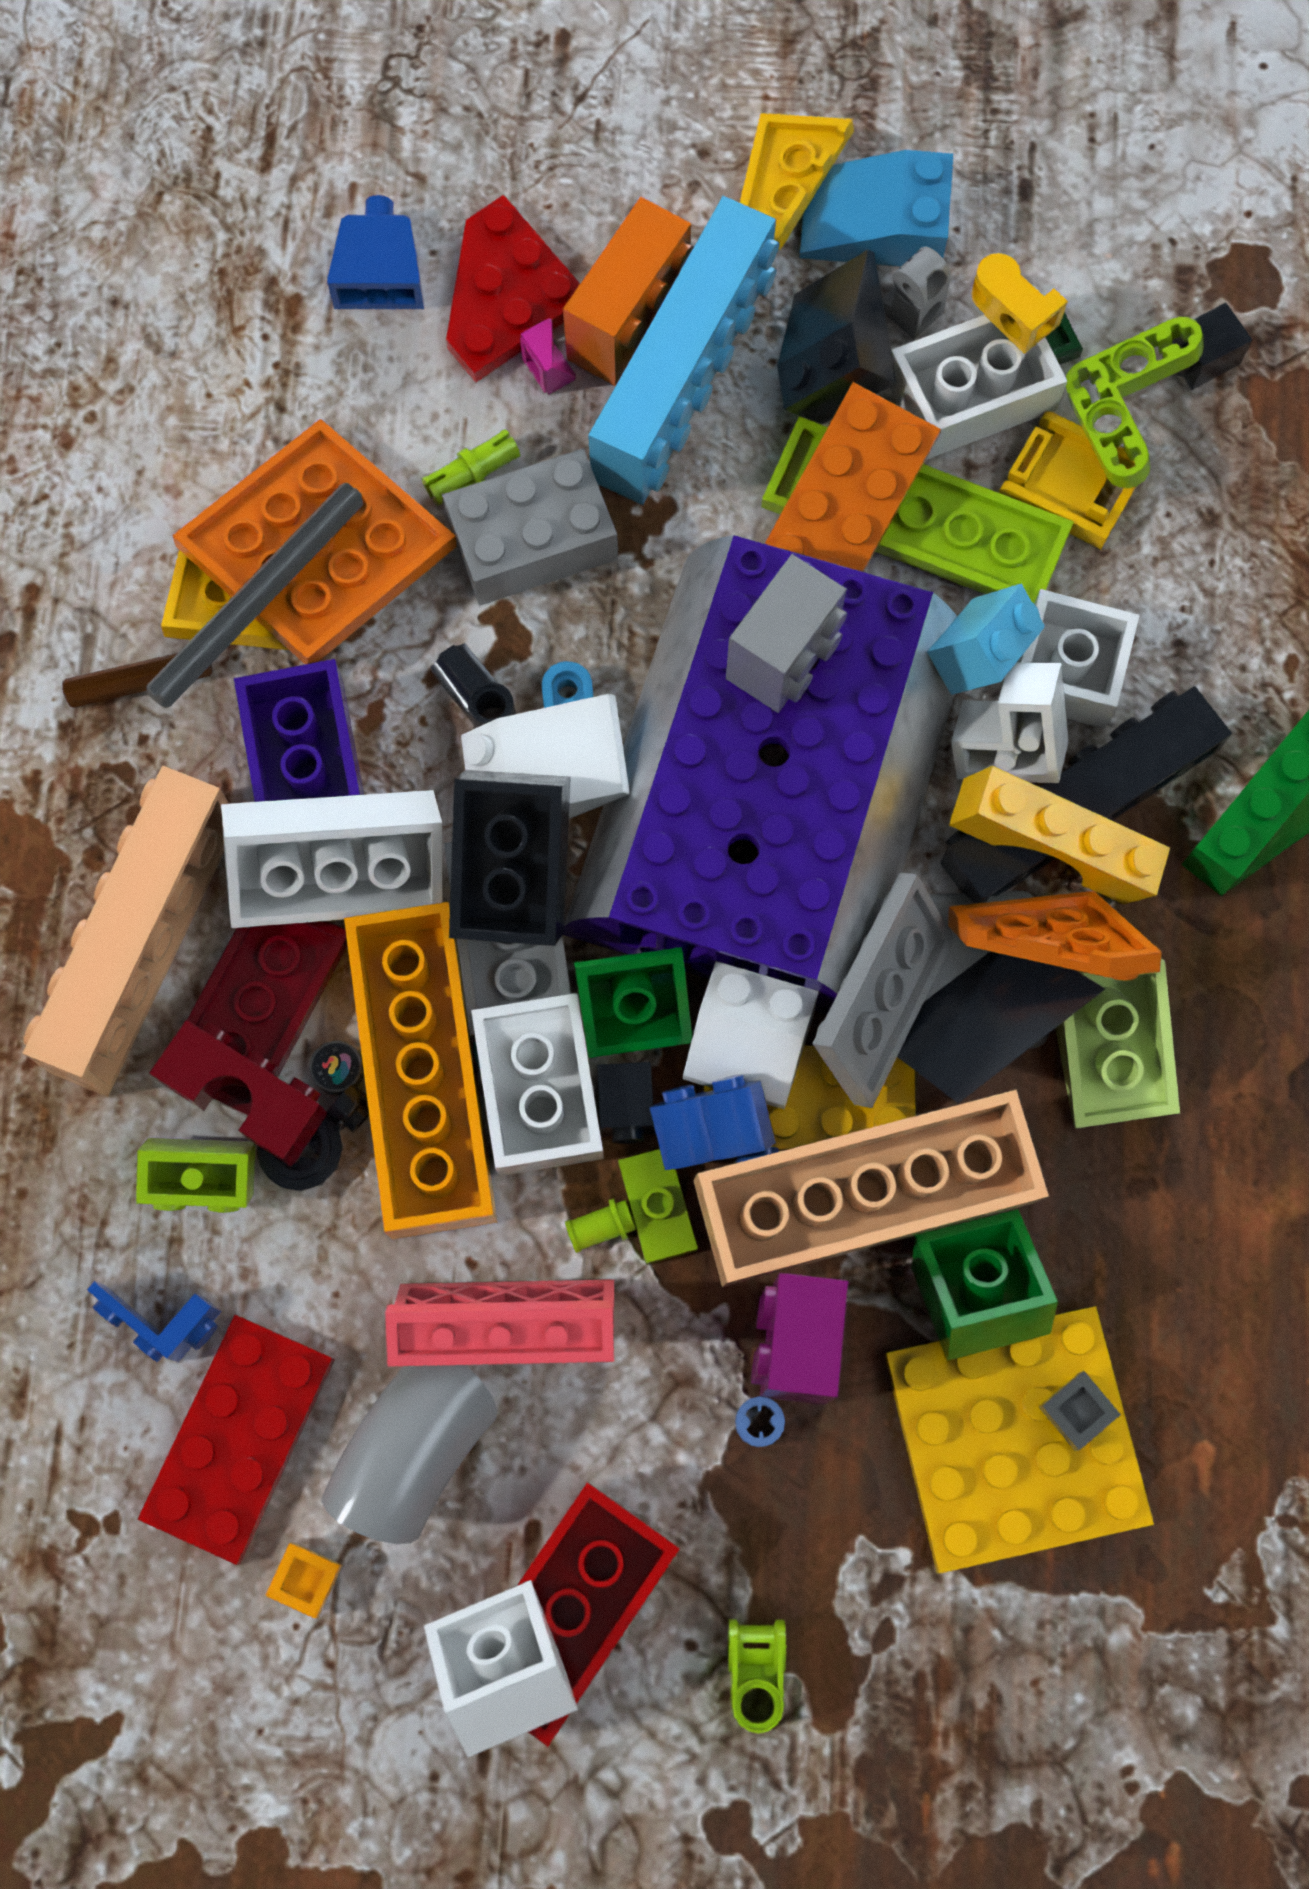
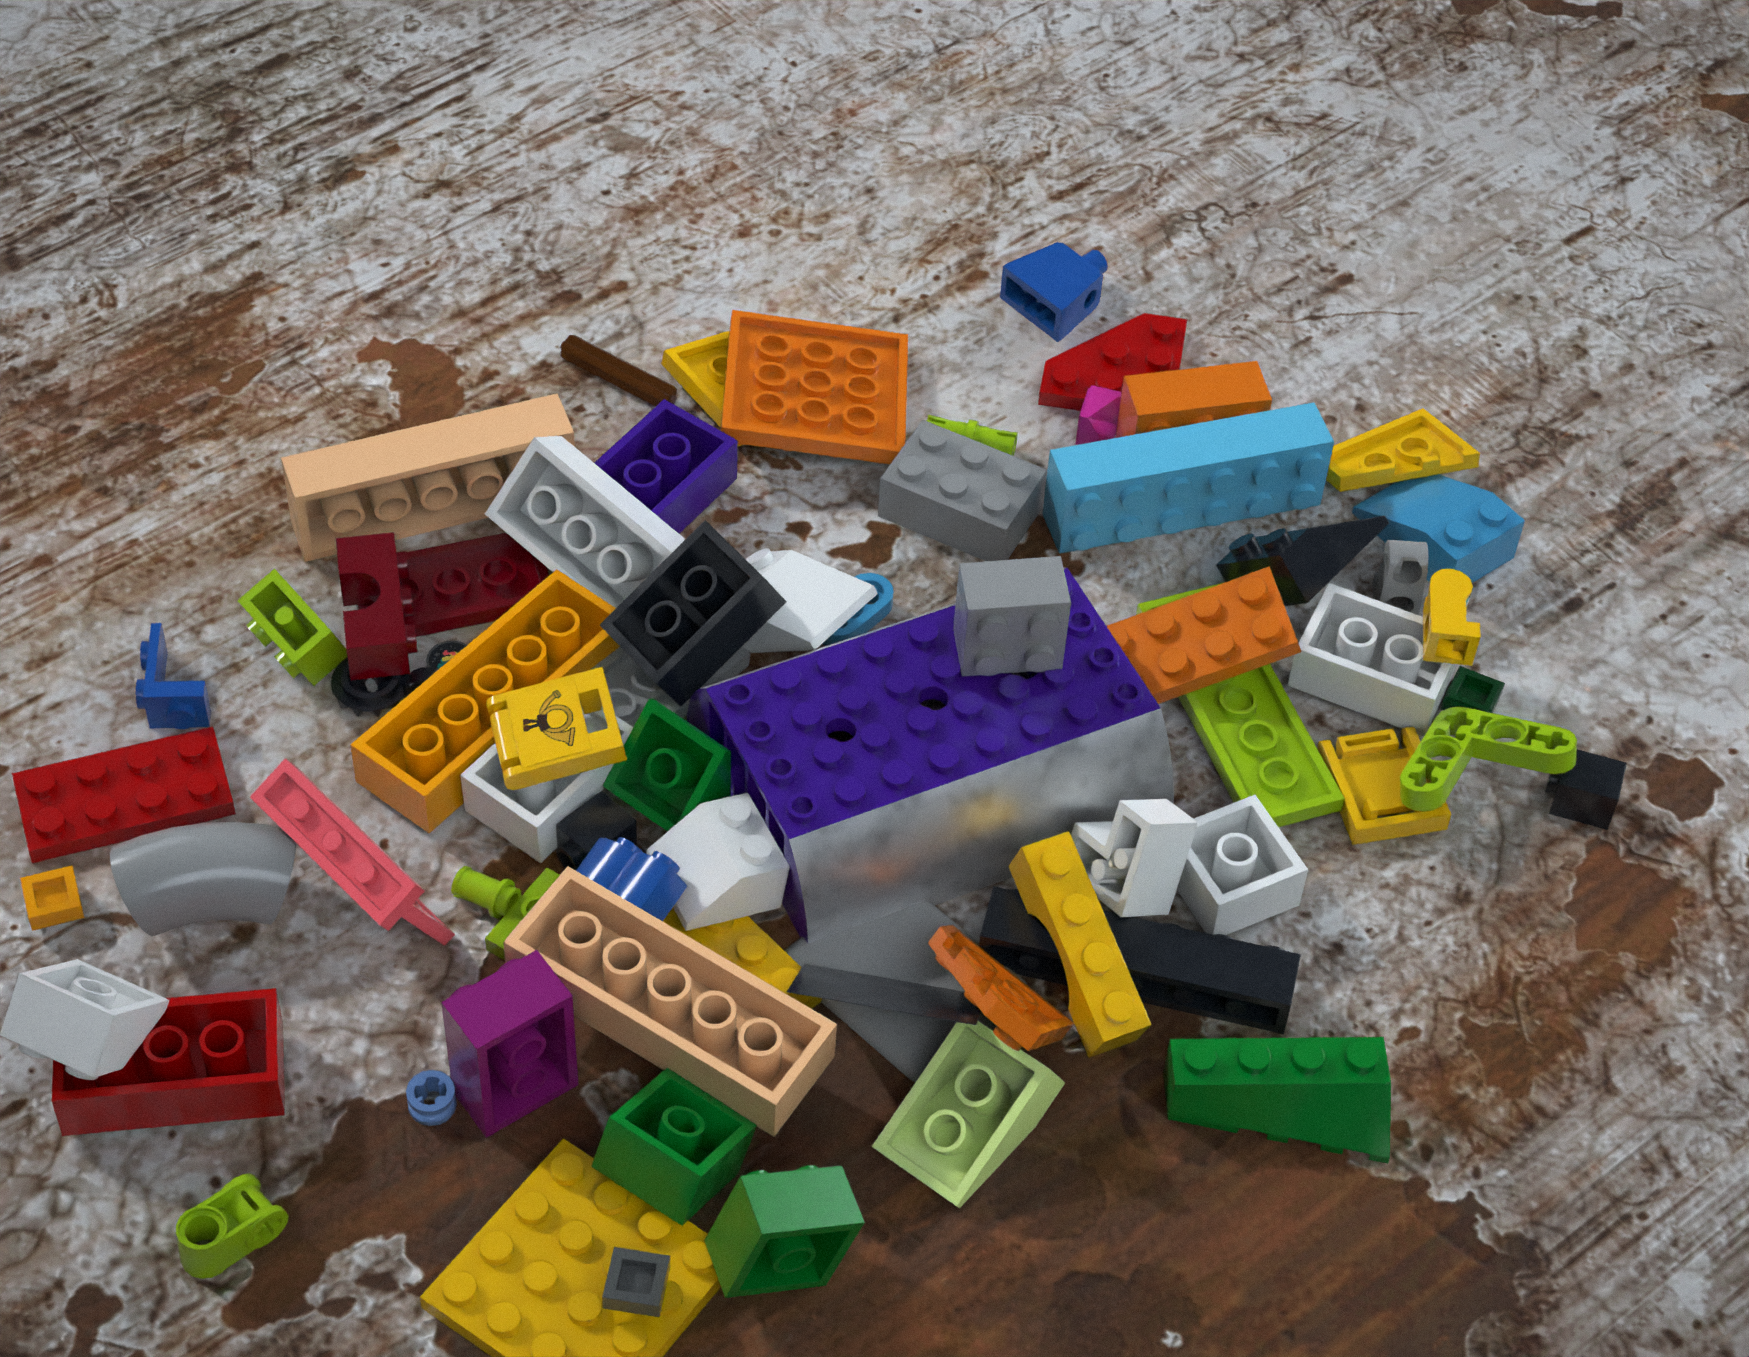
camera: 45 degrees right, 25 degrees down
dark grey axle [146,483,363,708] -> none
black piece [430,643,516,729] -> none
light grey plate [813,872,954,1108] -> none
medium azure brick [927,583,1045,695] -> none
none -> yellow container [486,666,627,790]
none -> green brick [704,1165,865,1298]

